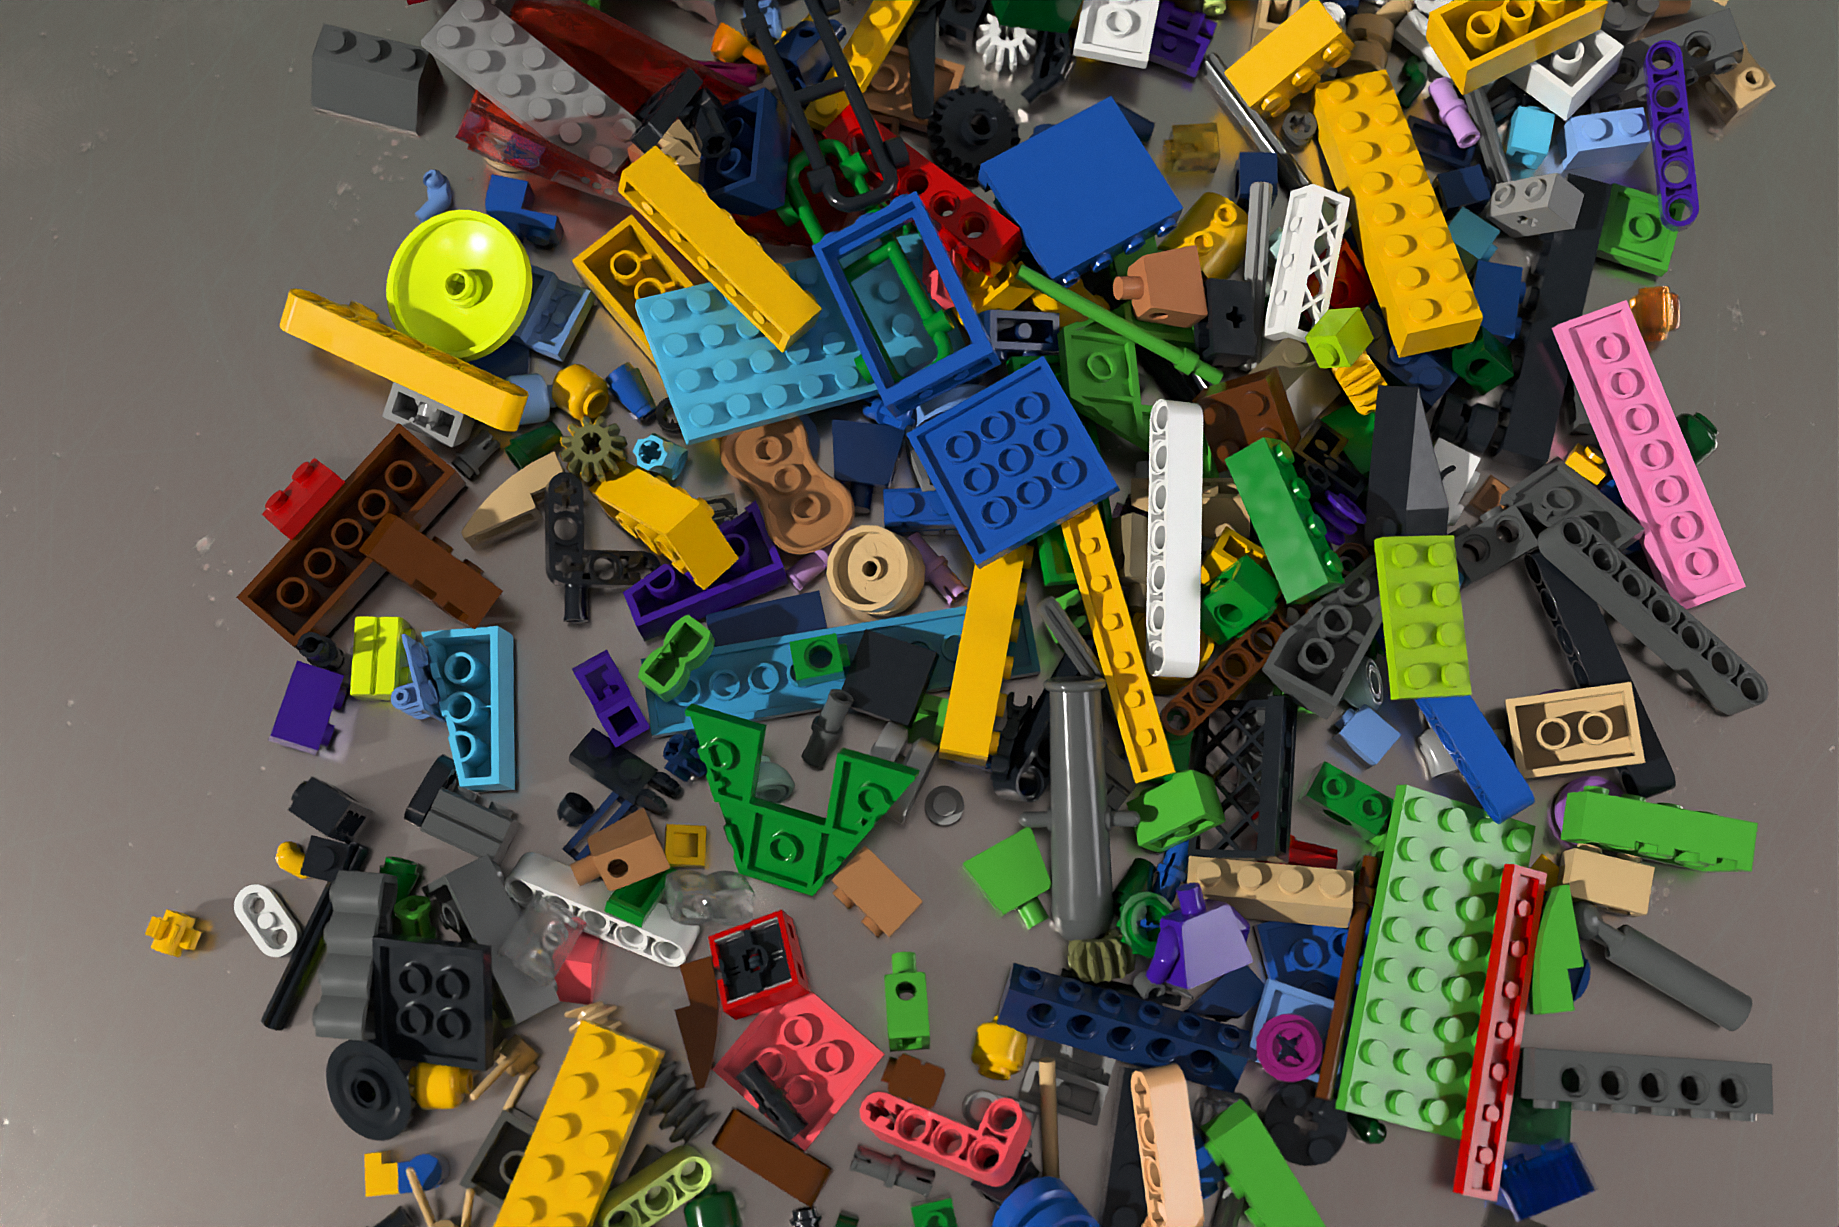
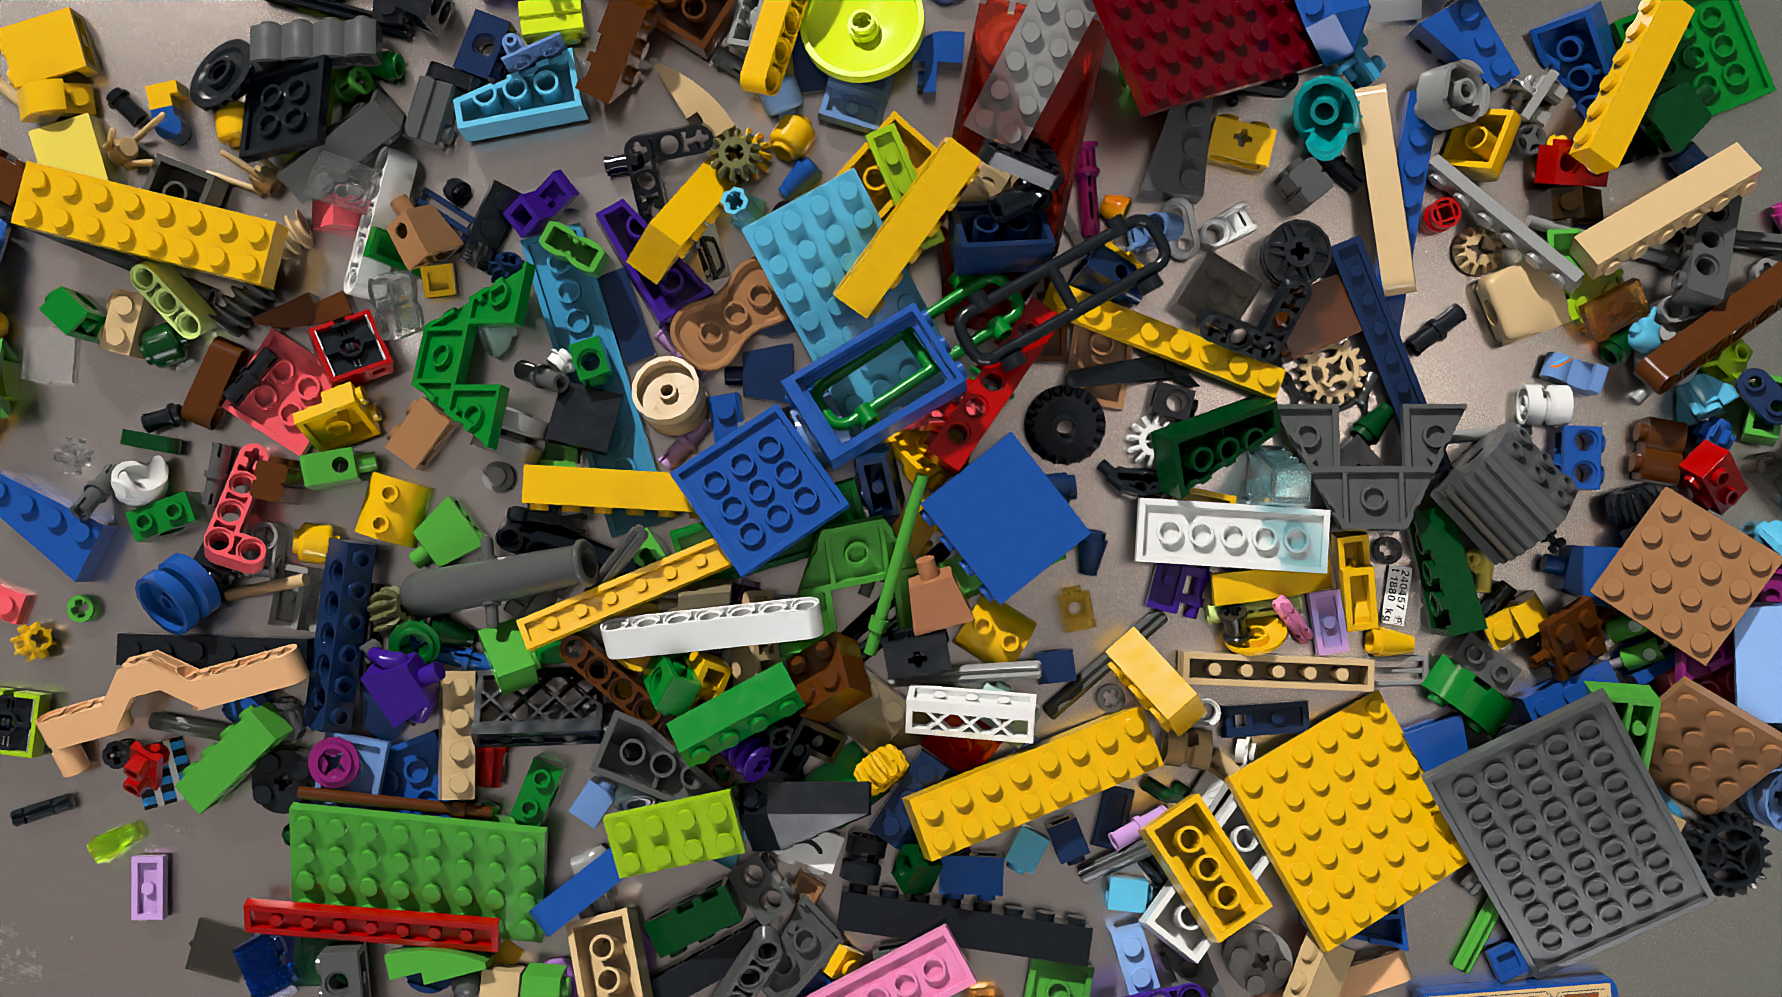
camera: 85 degrees right, 10 degrees up
dark green cone [504,421,564,471] -> none
lime brick [1305,307,1374,368] -> none
light grey brick [1486,173,1584,238] -> none
none -> yellow plate [293,381,382,452]
none -> yellow brick [354,471,434,548]
none -> dark blue brick [453,9,517,85]
none -> white plate [546,348,574,374]
none -> dark green wedge [643,876,747,958]
none -> lime plate [865,123,945,251]

